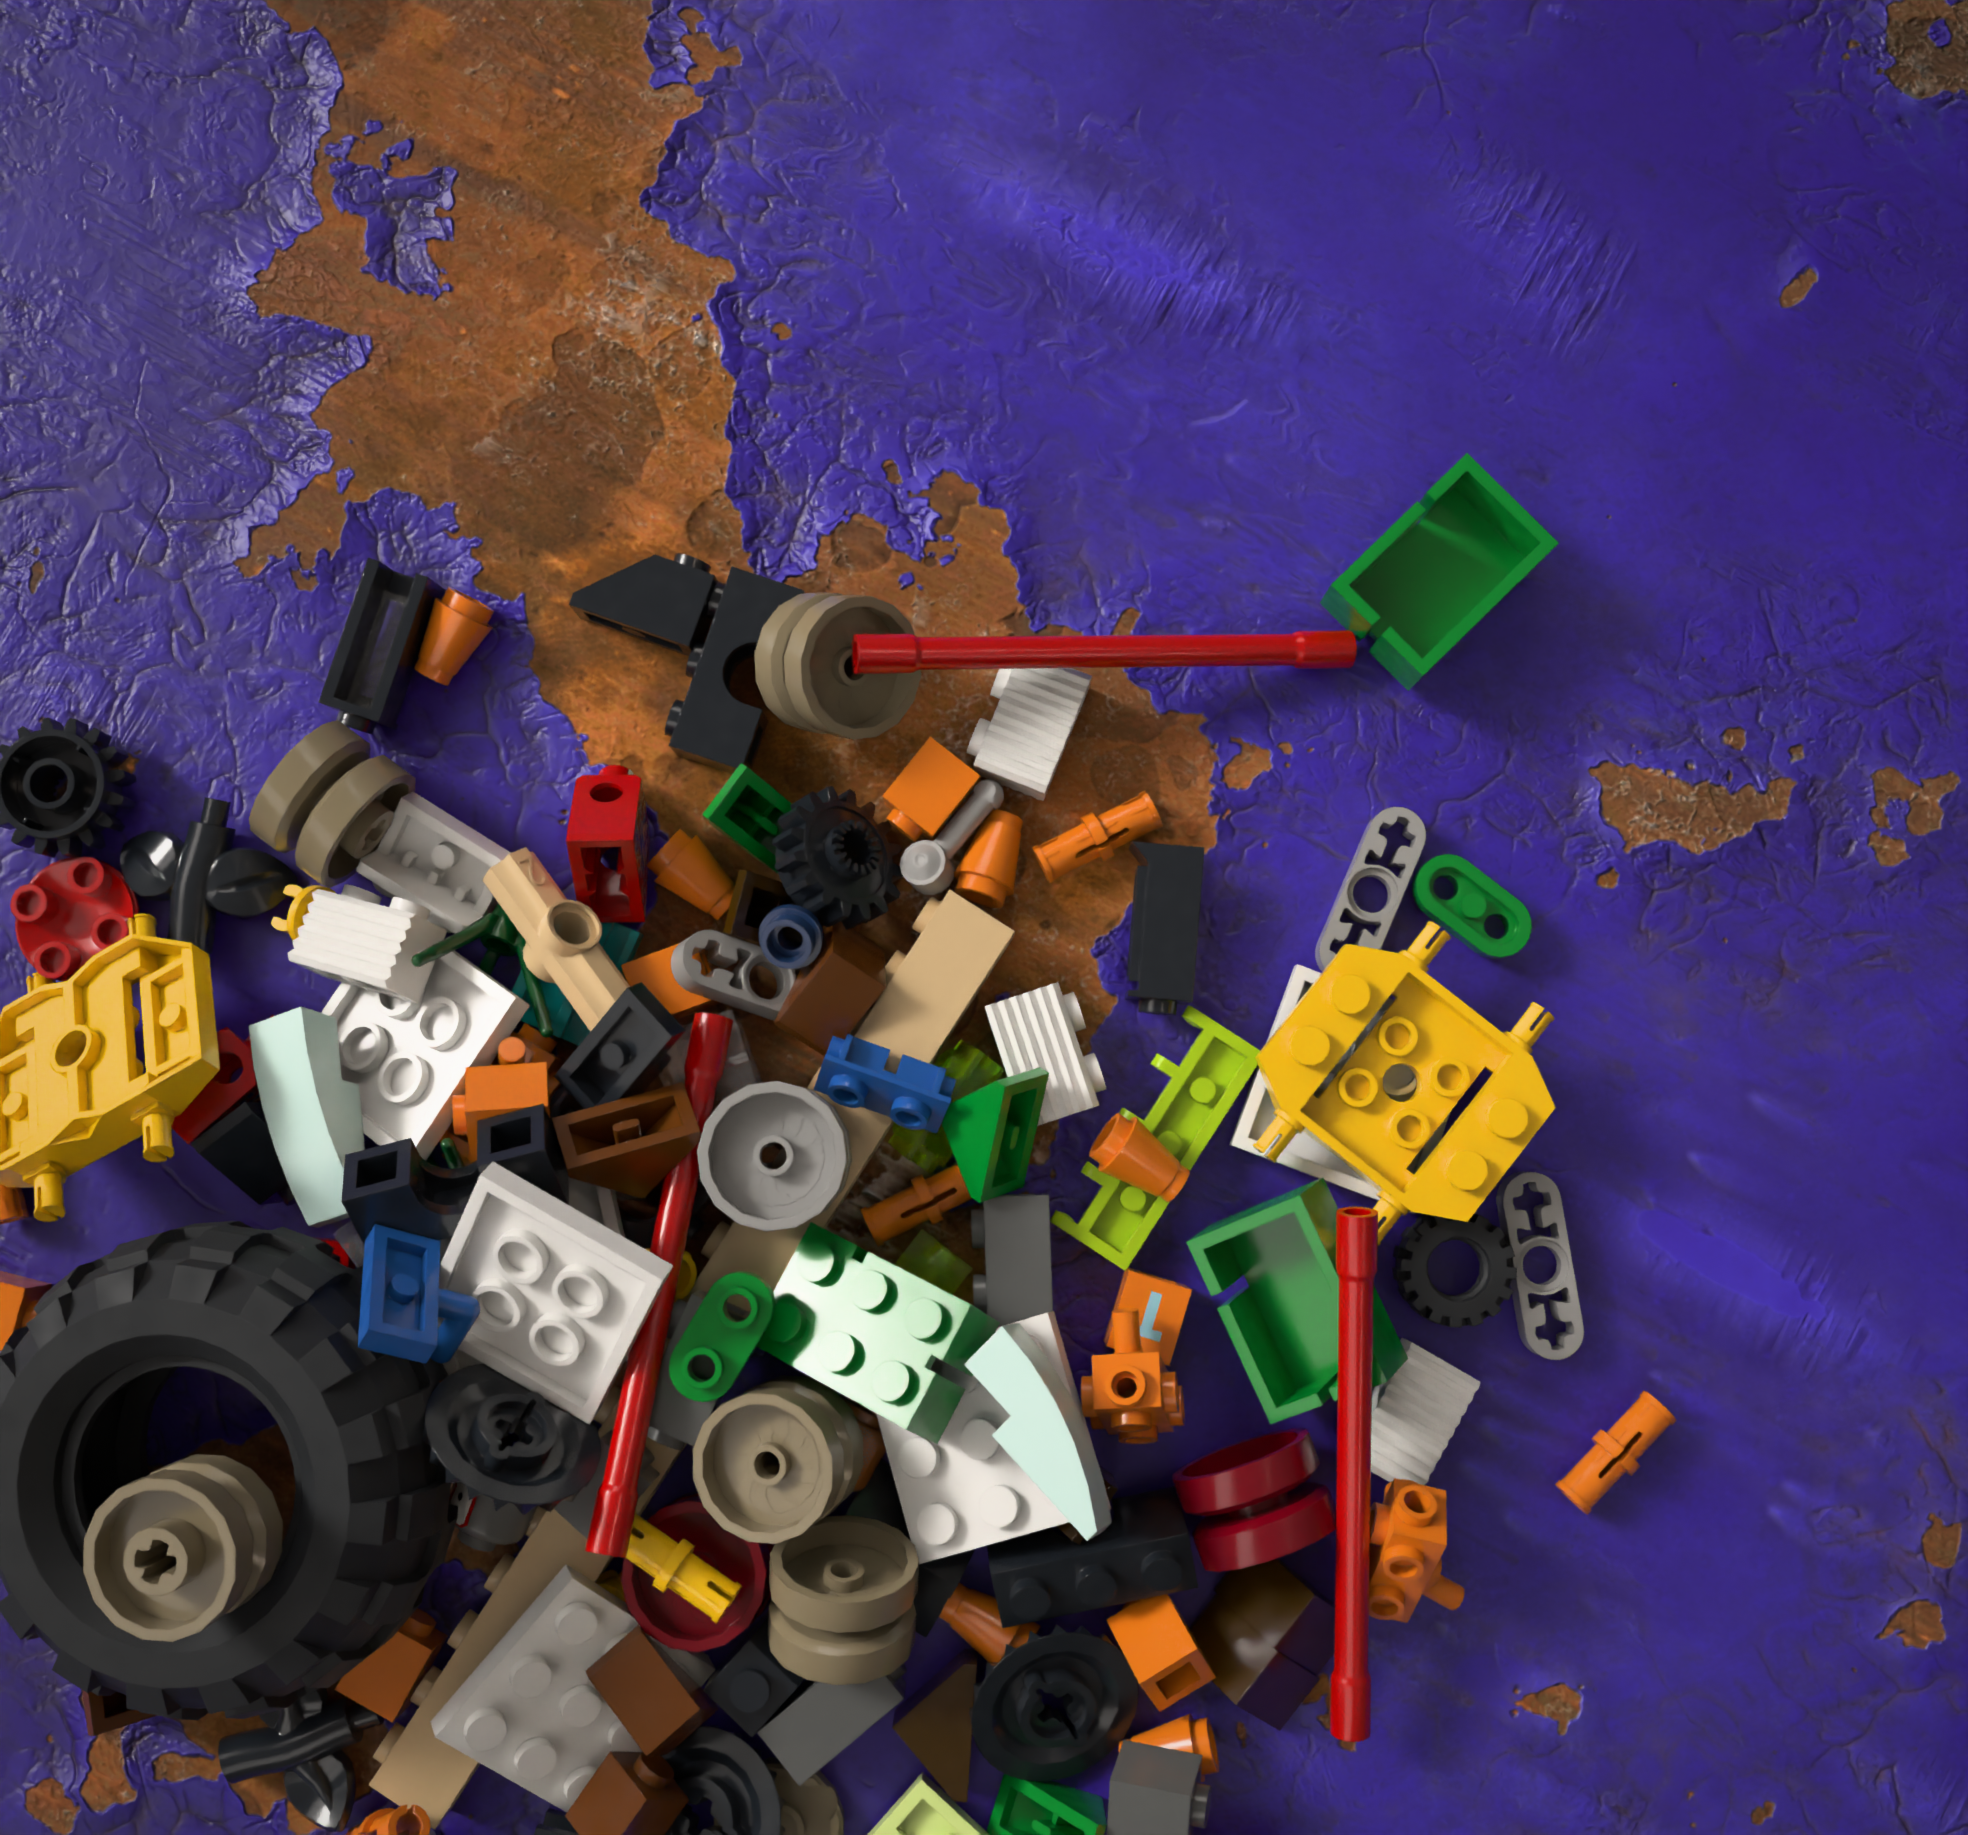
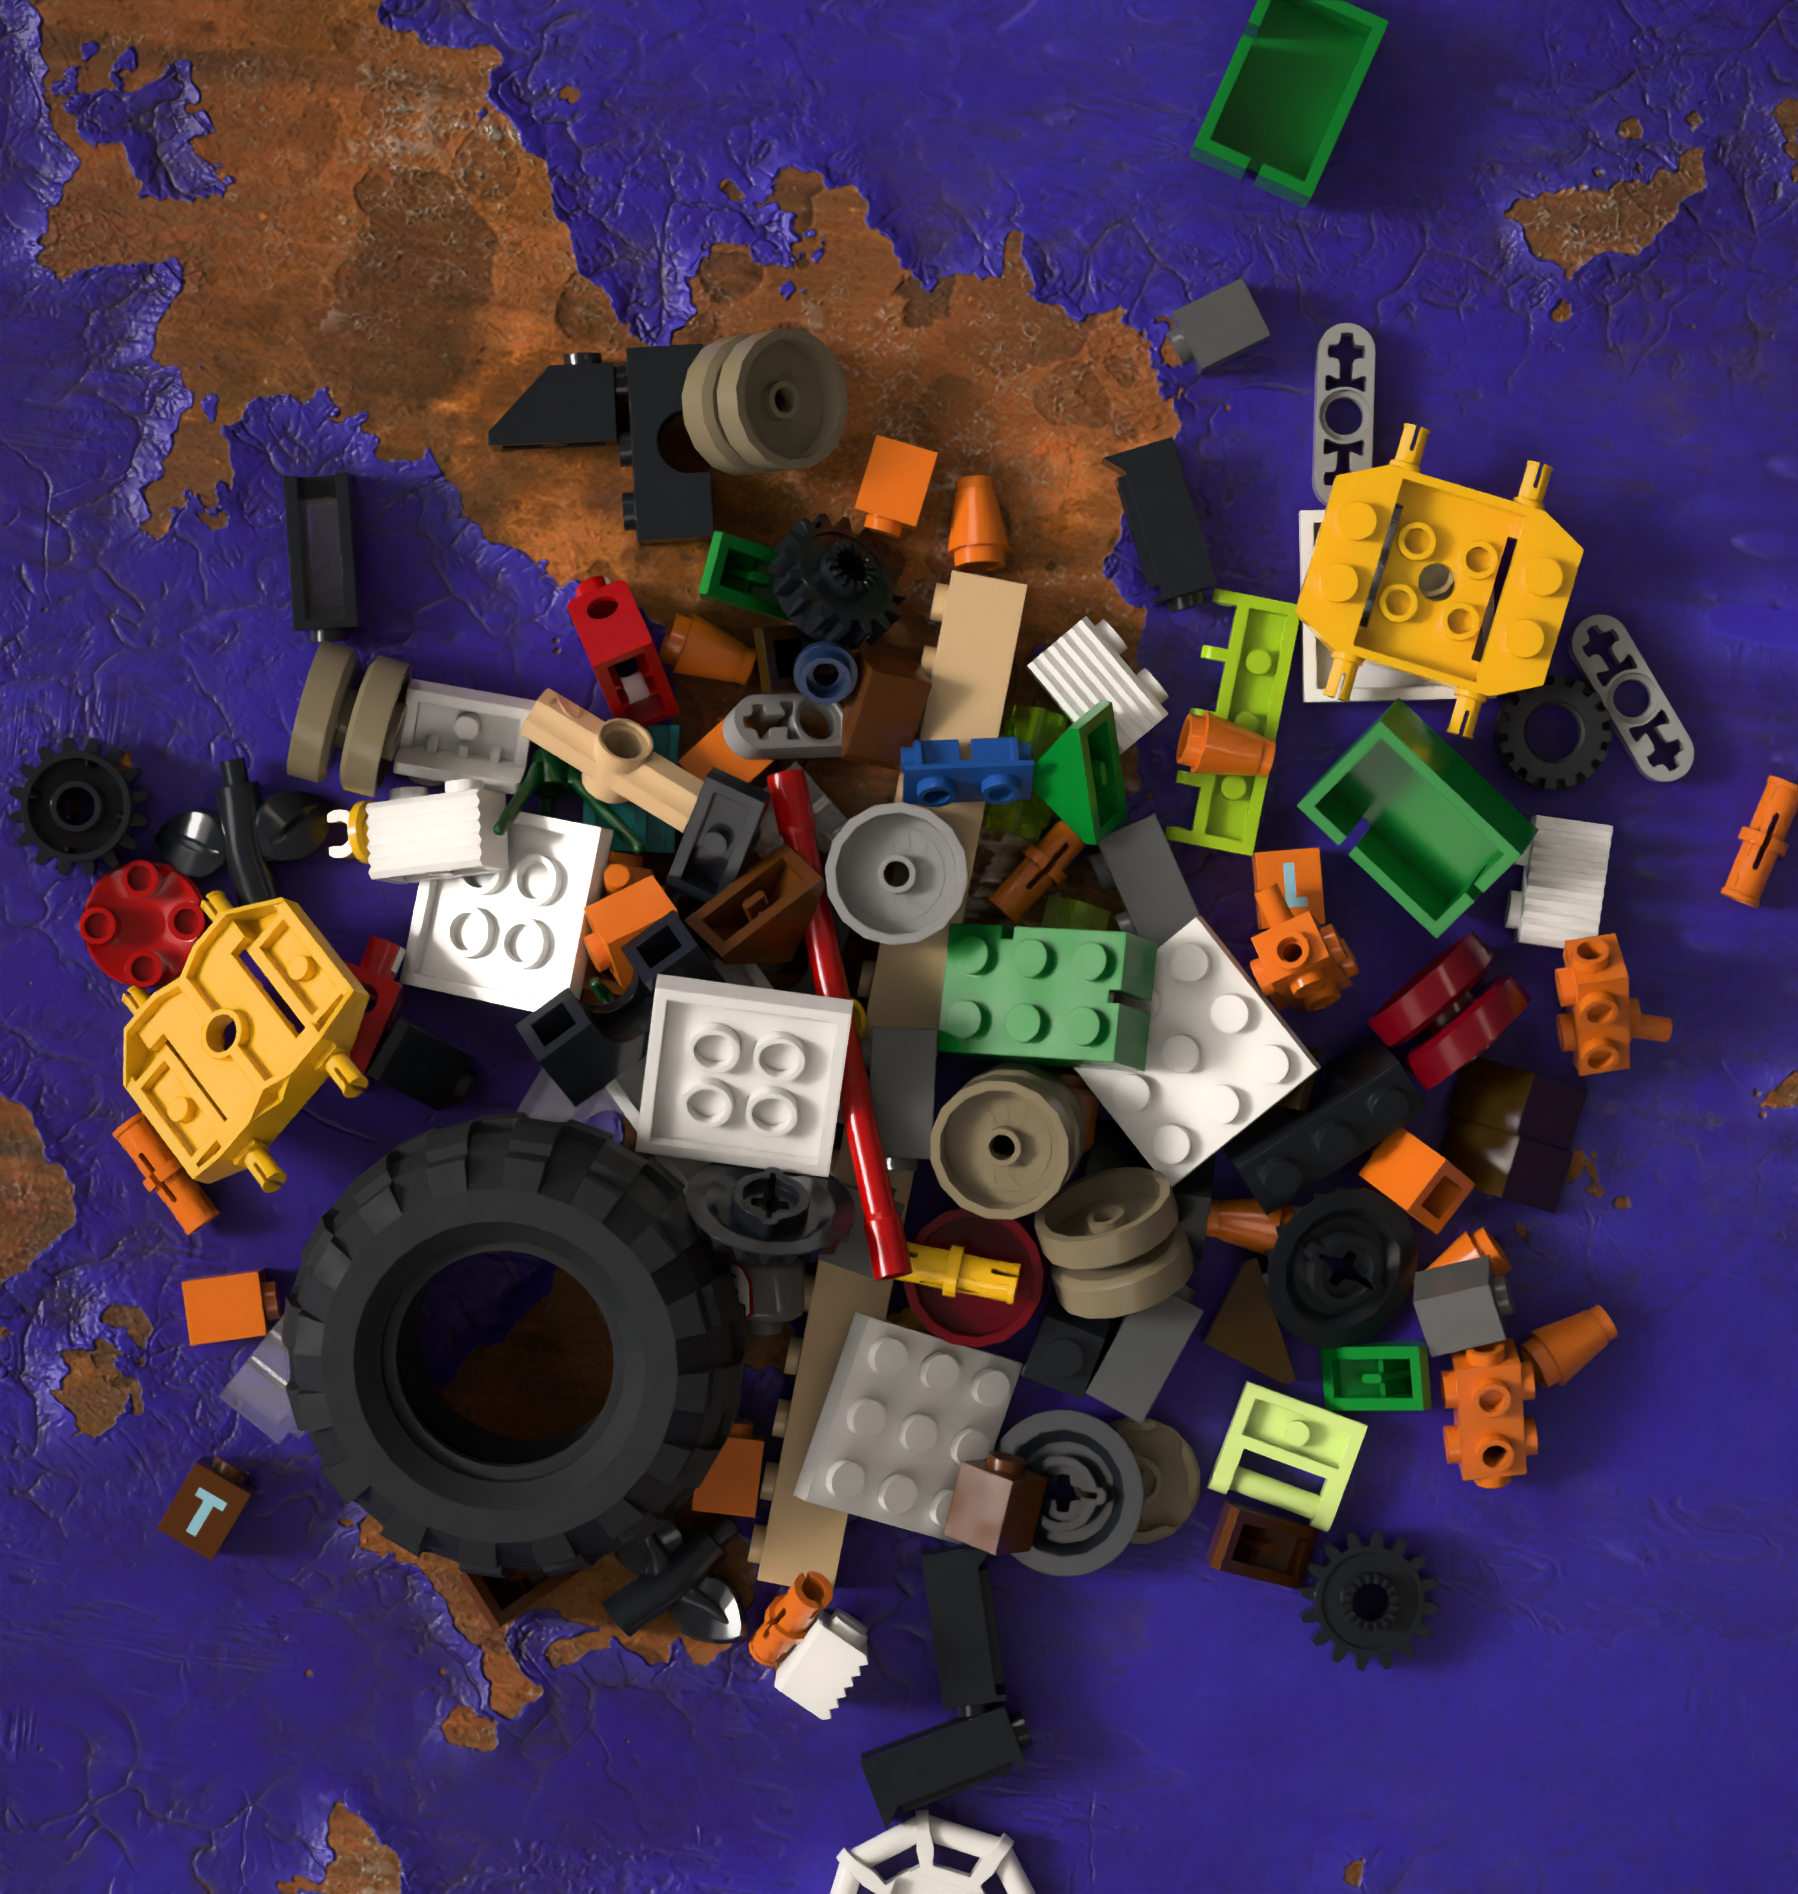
camera: 20 degrees left, 5 degrees up
dark tan wheel [83,1454,283,1642] -> none
light aqua slope [249,1006,365,1228] -> none
blue plate [358,1224,480,1364] -> none
orange cone [414,587,494,686] -> none
reddish brown slope [586,1625,719,1756] -> none
green plate [669,1271,776,1402] -> none
red piece [852,630,1357,674] -> none
light grey piece [900,779,1004,895] -> none
light aqua slope [964,1323,1112,1541] -> none
white brick [967,668,1092,801] -> none
orange pin [1032,791,1163,884] -> none
red piece [1330,1207,1378,1742] -> none
green plate [1412,854,1532,959] -> none
none -> dark grey brick [1166,278,1271,376]

